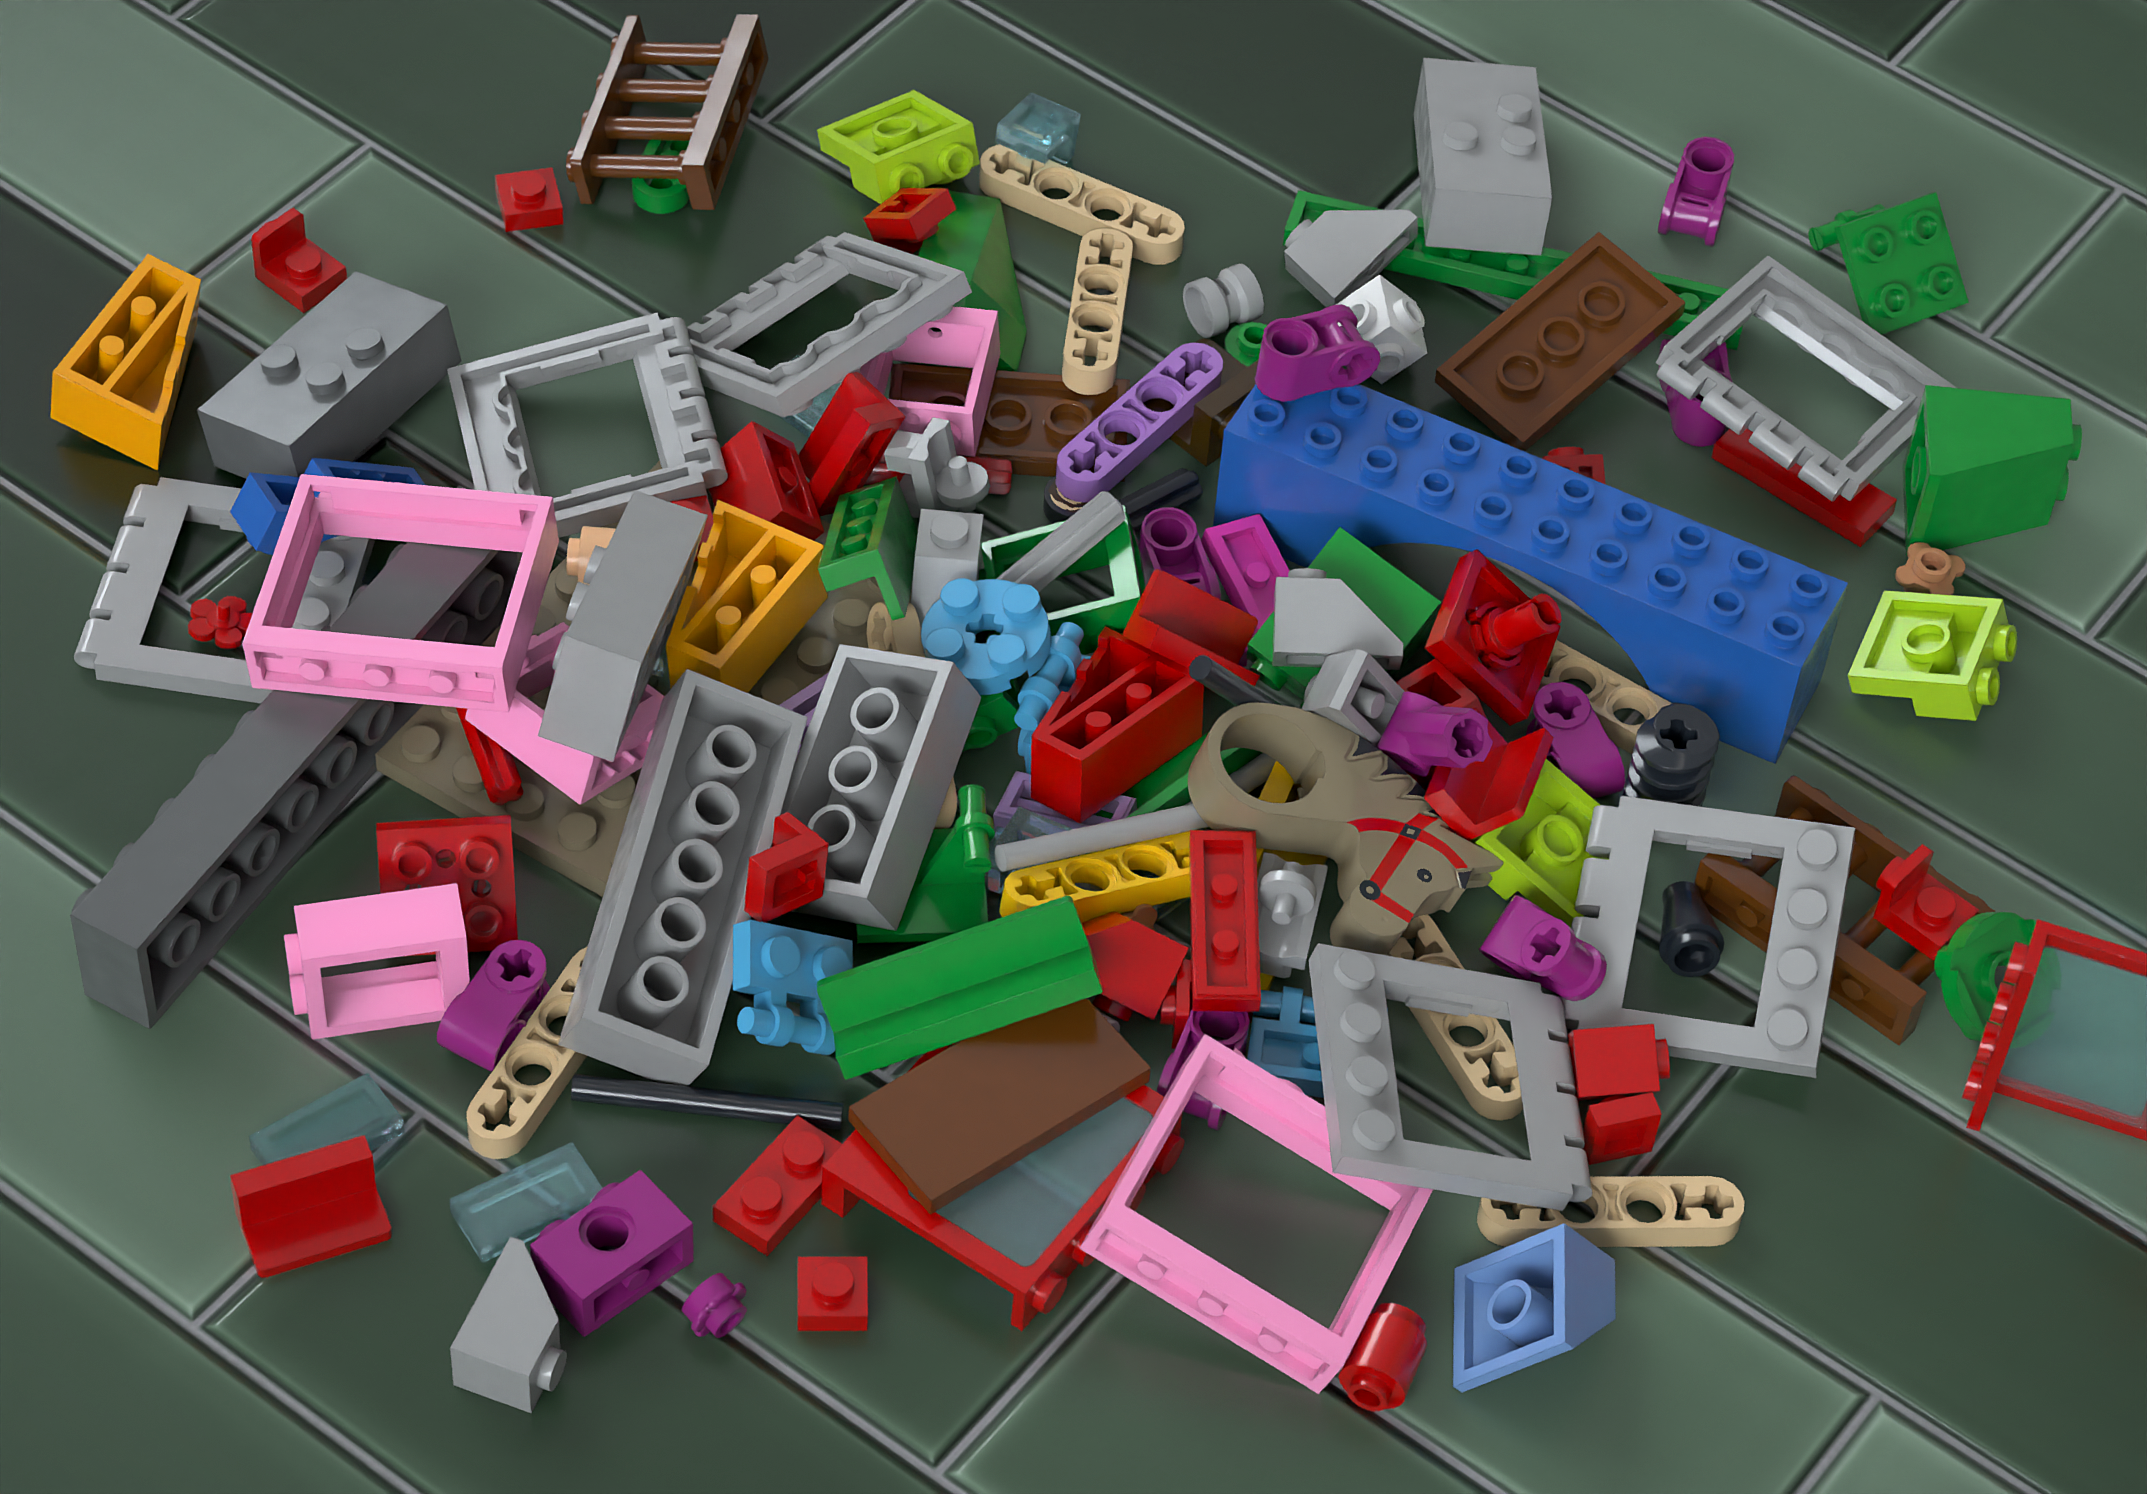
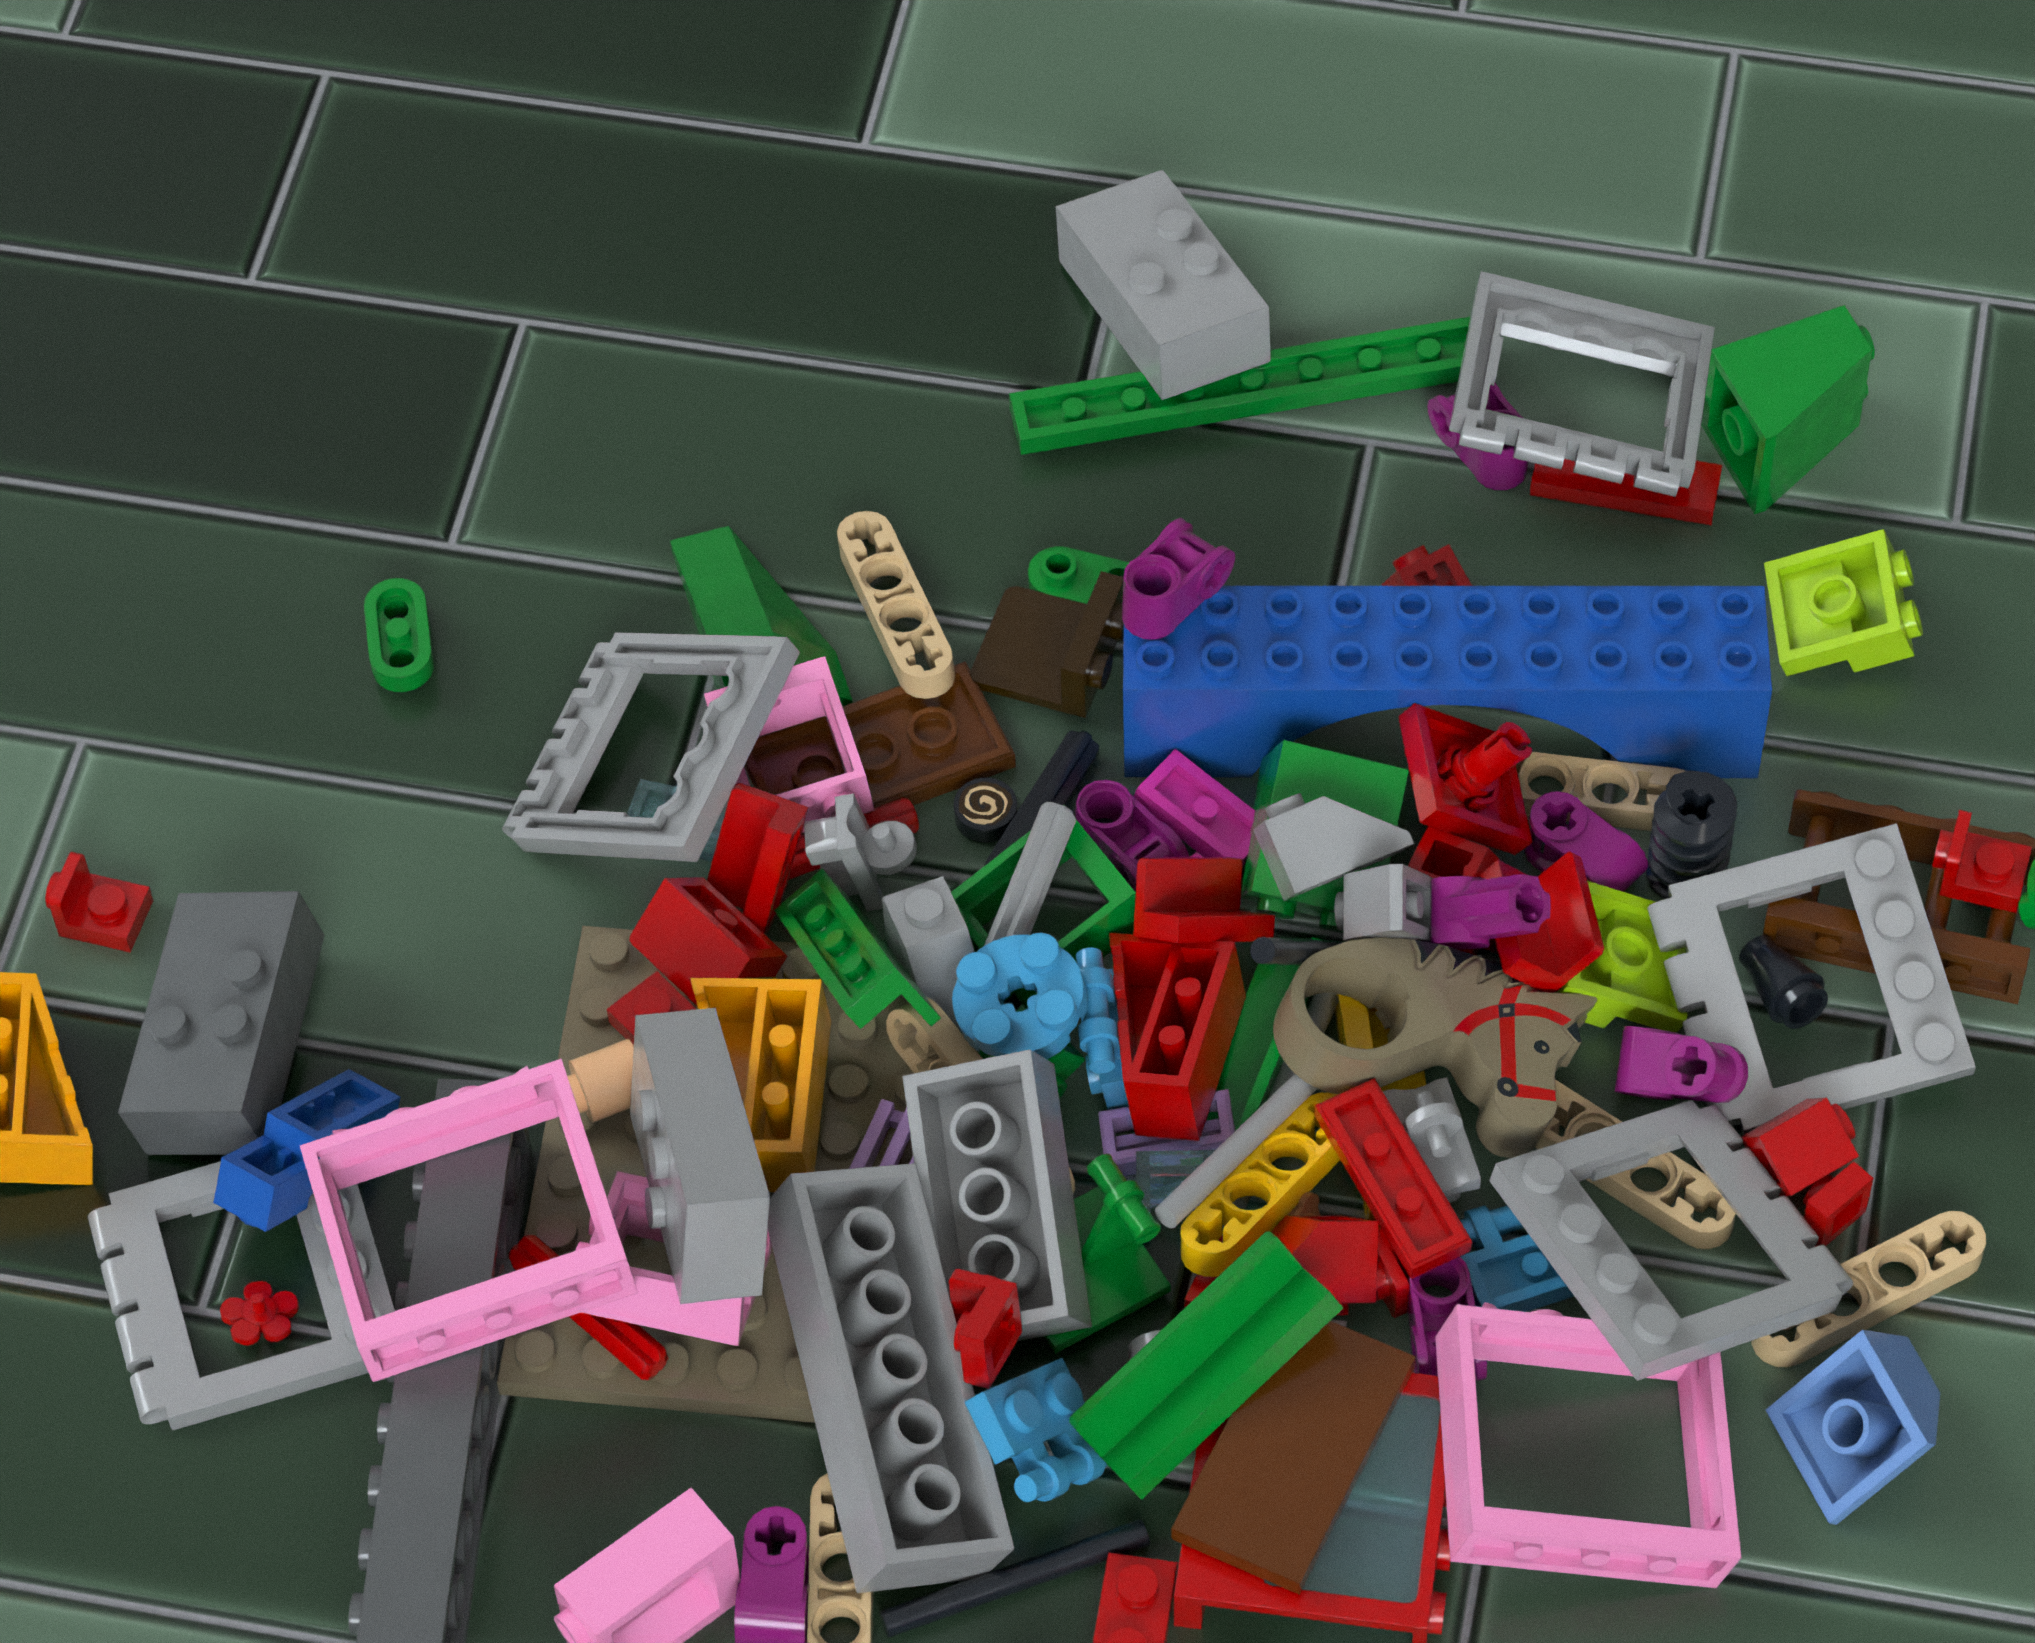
camera: 20 degrees left, 5 degrees up
red plate [376,815,518,956] -> none
light grey hinge [447,313,728,538] -> none
red plate [495,167,563,232] -> none
reddish brown fence [566,14,769,210] -> none
lime plate [817,90,980,204] -> none
red bracket [863,188,956,254] -> none
tan beam [979,144,1185,265] -> none
clear light blue bracket [995,92,1081,164] -> none
medium lavender beam [1055,343,1223,502] -> none
light grey wheel [1183,263,1264,338] -> none
light grey slope [1284,209,1418,308] -> none
white brick [1336,275,1427,384] -> none
red brick [1339,1303,1427,1411] -> none
reddish brown plate [1435,232,1686,451] -> none
magenta piece [1657,137,1734,247] -> none
green plate [1808,192,1969,335] -> none
nougat plate [1895,542,1966,595] -> none

